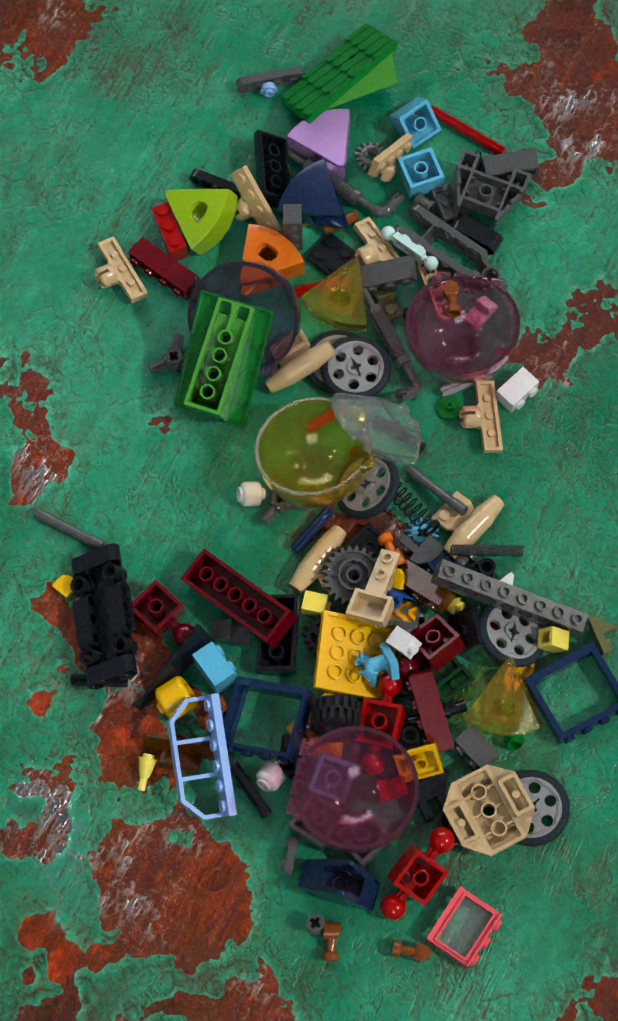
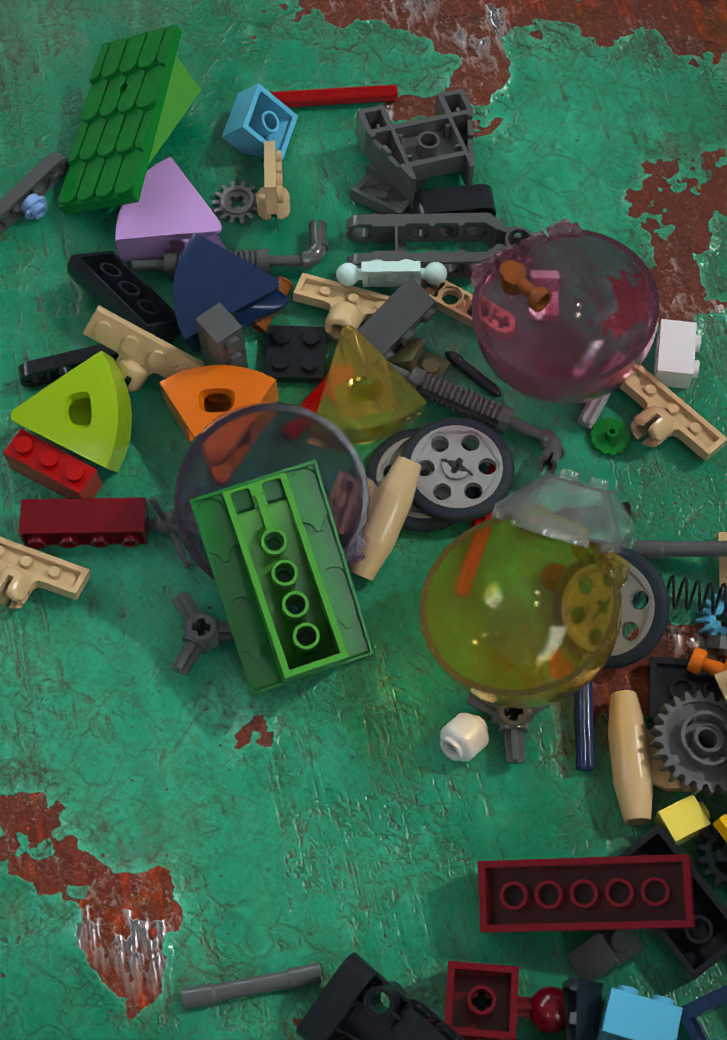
camera: 40 degrees left, 5 degrees down
medium azure brick [397,147,445,199] -> none
dark grey bush [412,192,436,213] -> none
dark grey brick [481,148,540,181] -> none

